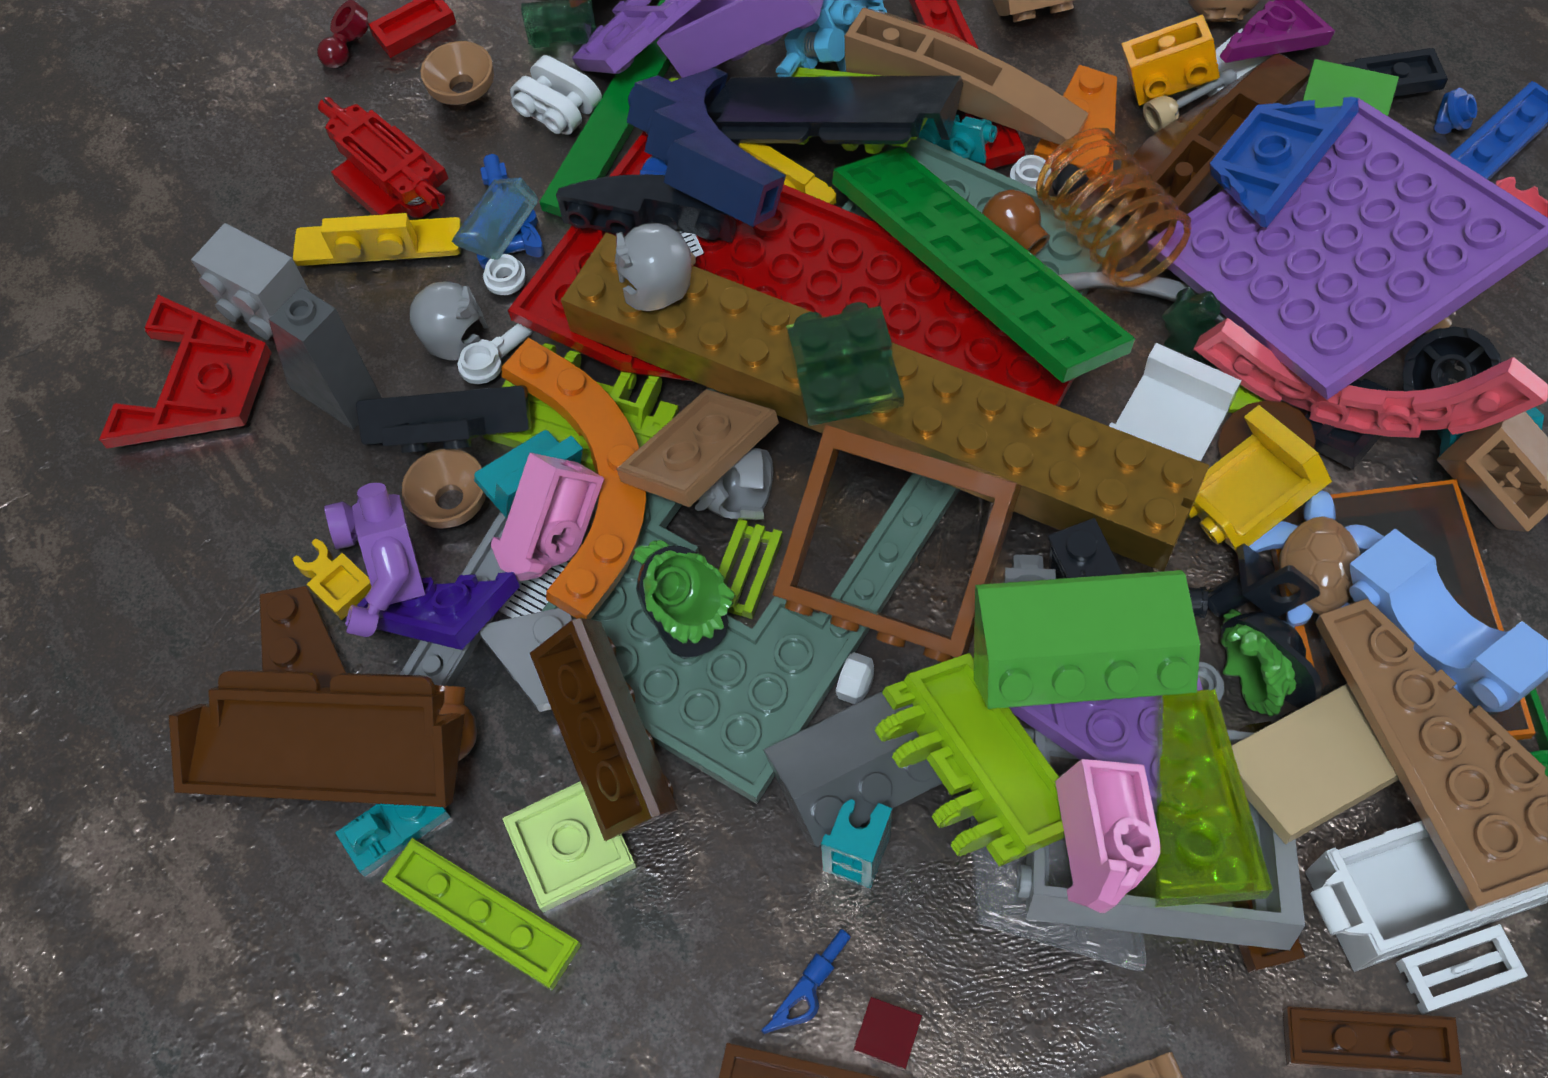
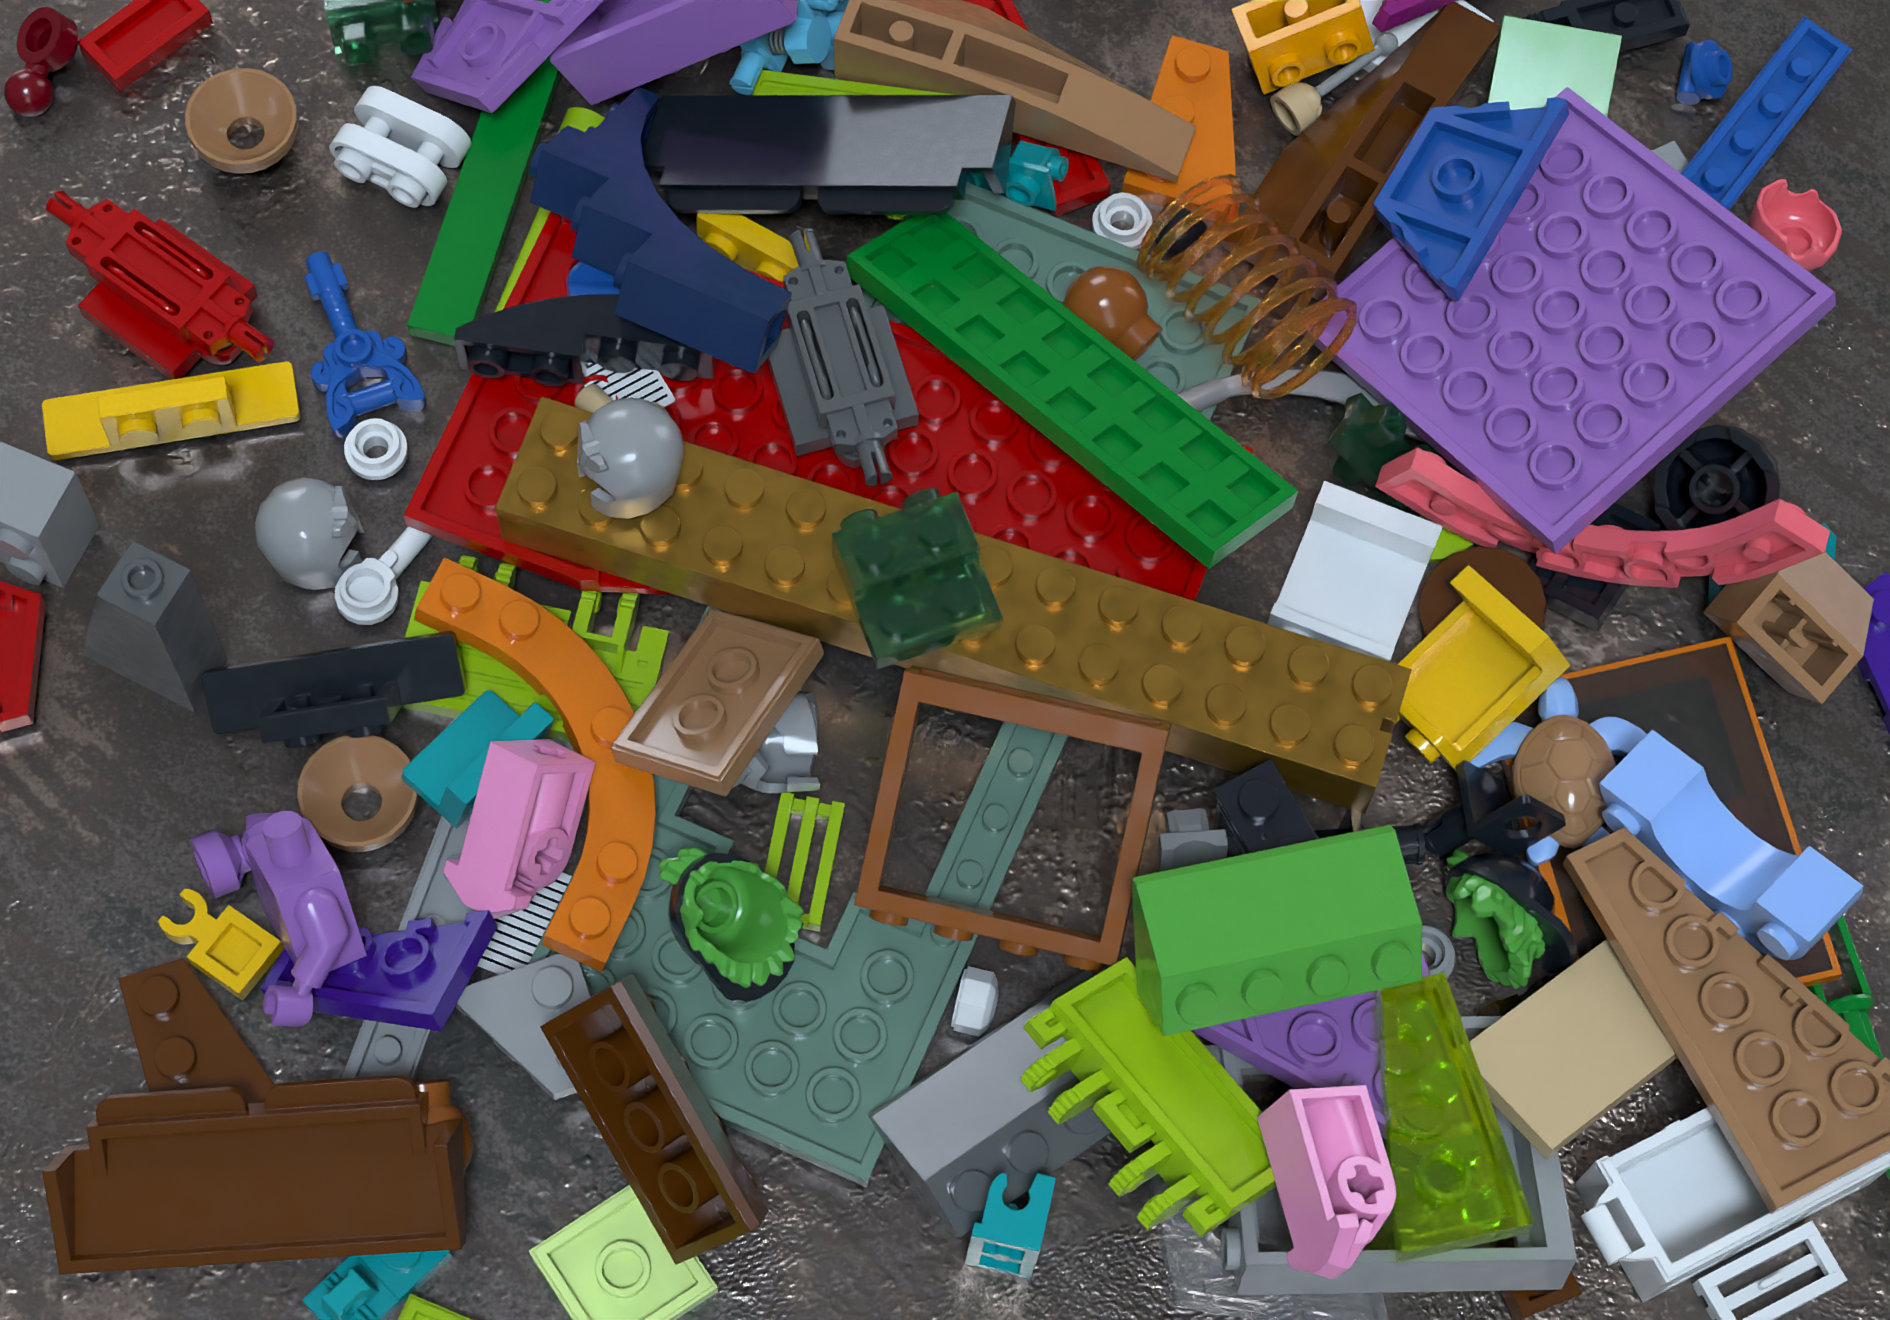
camera: 20 degrees left, 5 degrees up
clear light blue slope [452,178,538,260] -> none
none -> dark grey piece [766,228,919,486]

